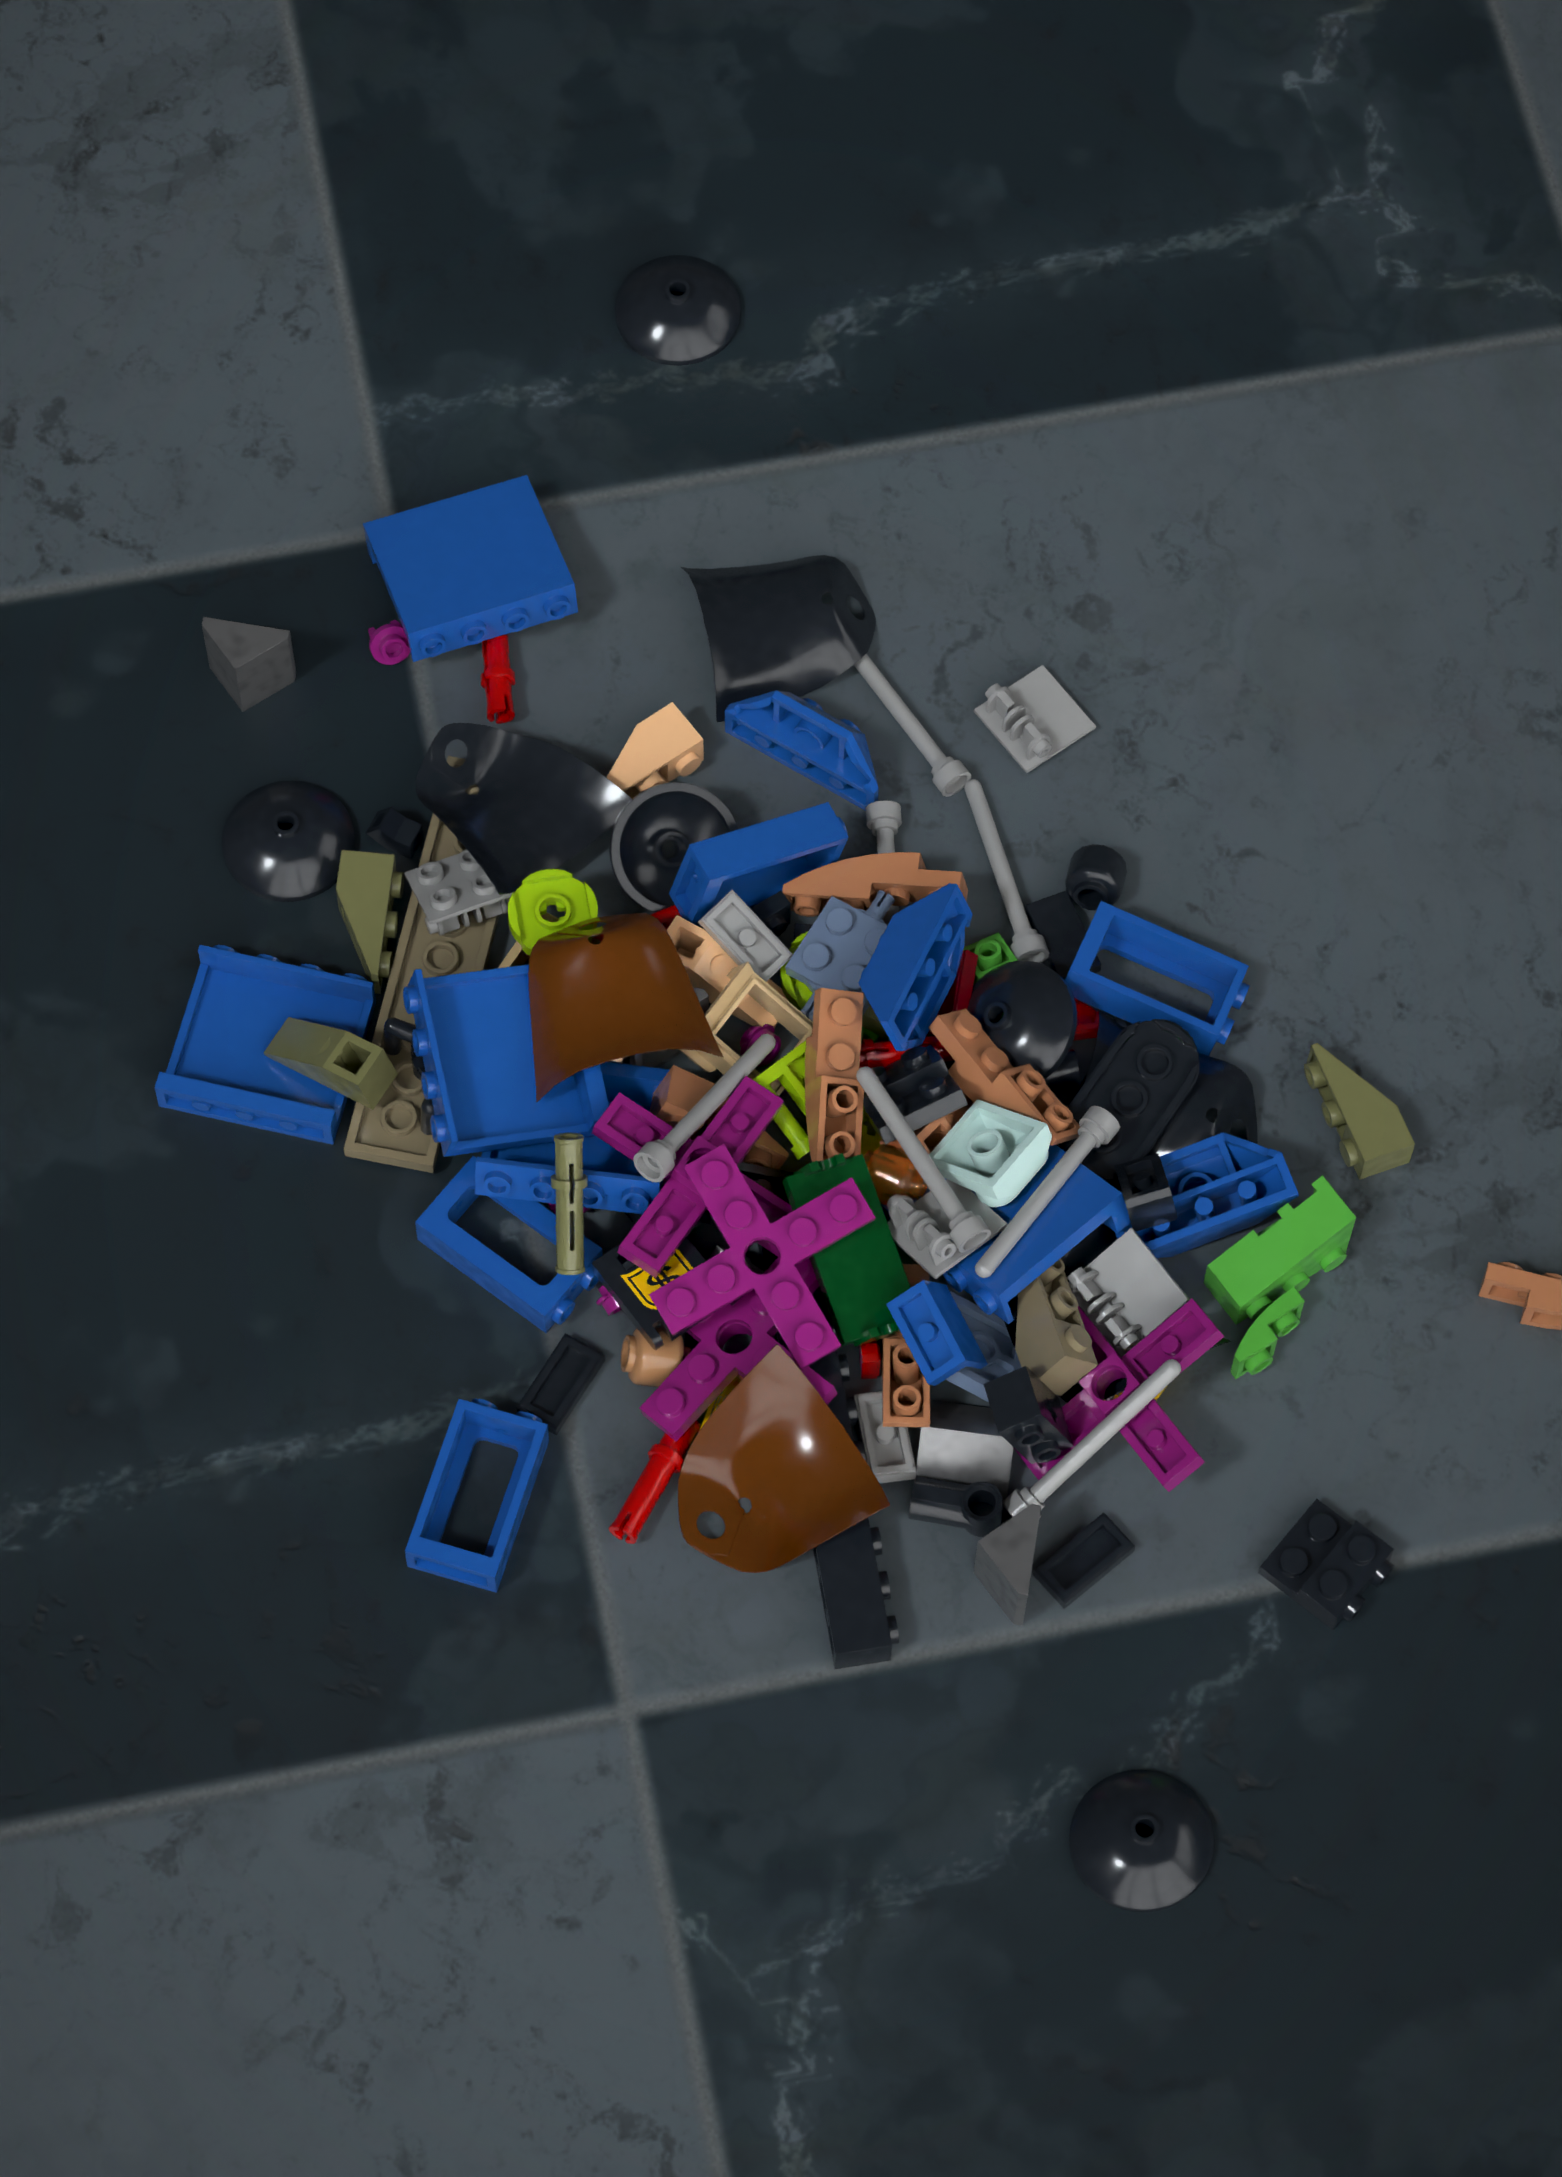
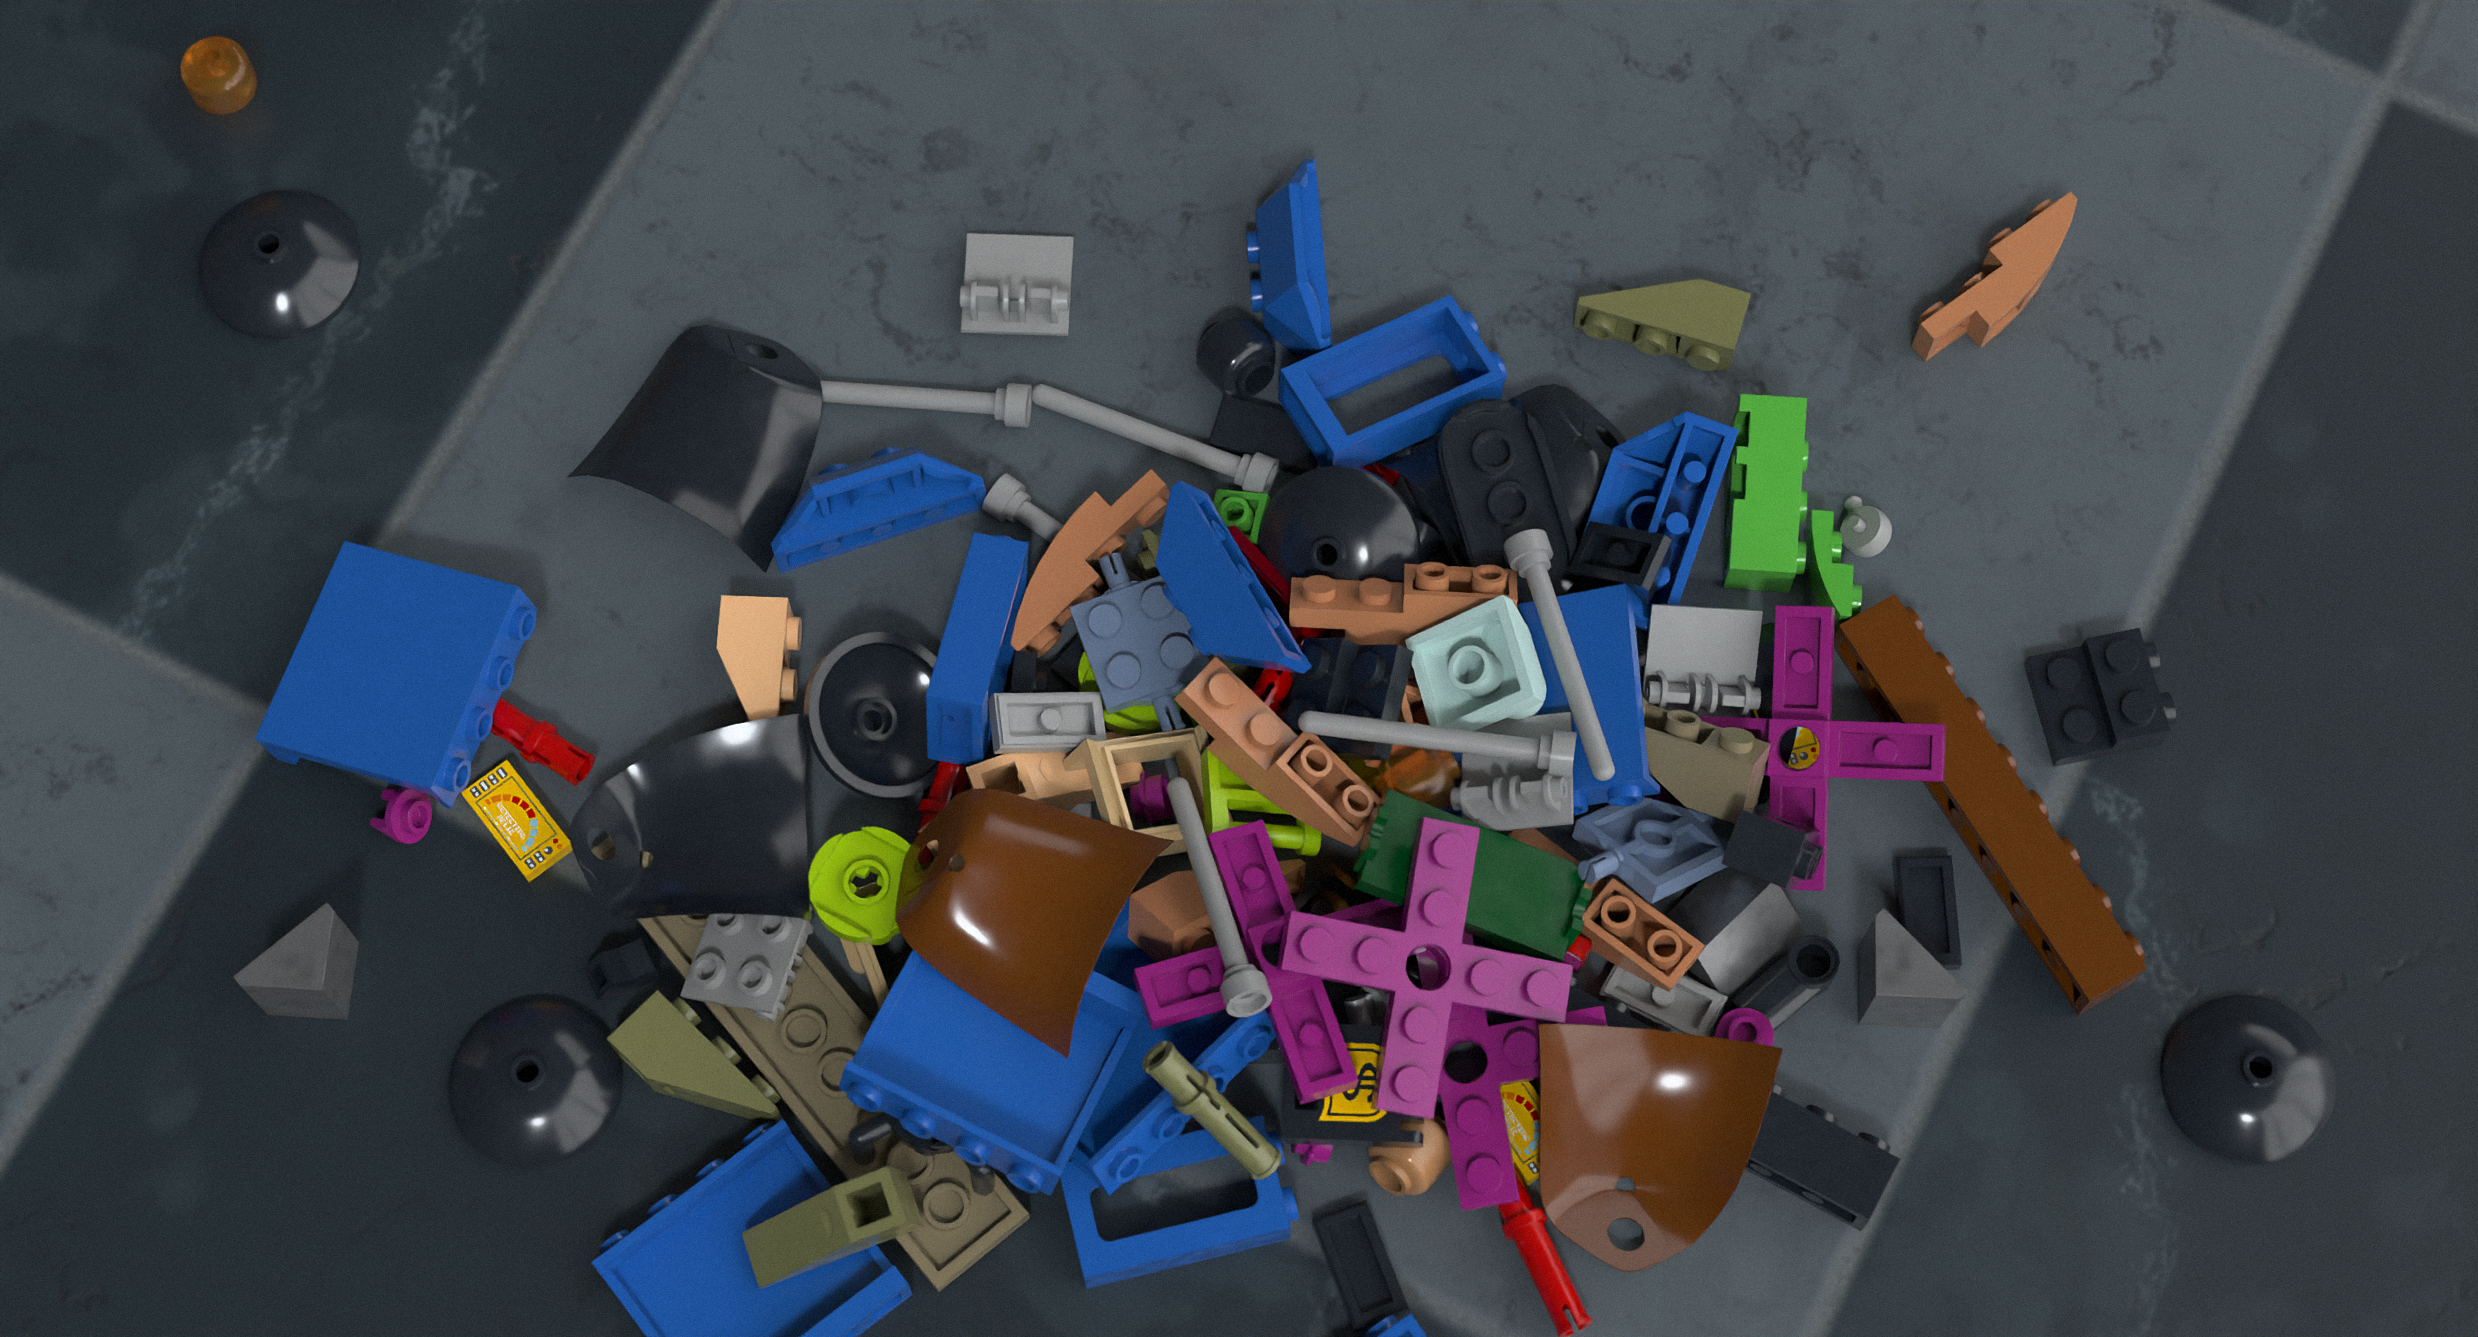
camera: 50 degrees left, 5 degrees up
blue panel [886,1280,988,1386] -> none
light grey piece [1003,1359,1181,1518] -> none
none -> clear orange head [180,36,257,115]
none -> yellow tile [461,760,573,882]
none -> blue wedge [1246,158,1333,360]
none -> magenta plate [1715,1008,1774,1046]
none -> reddish brown brick [1834,594,2147,1016]
none -> light grey piece [1840,496,1892,558]

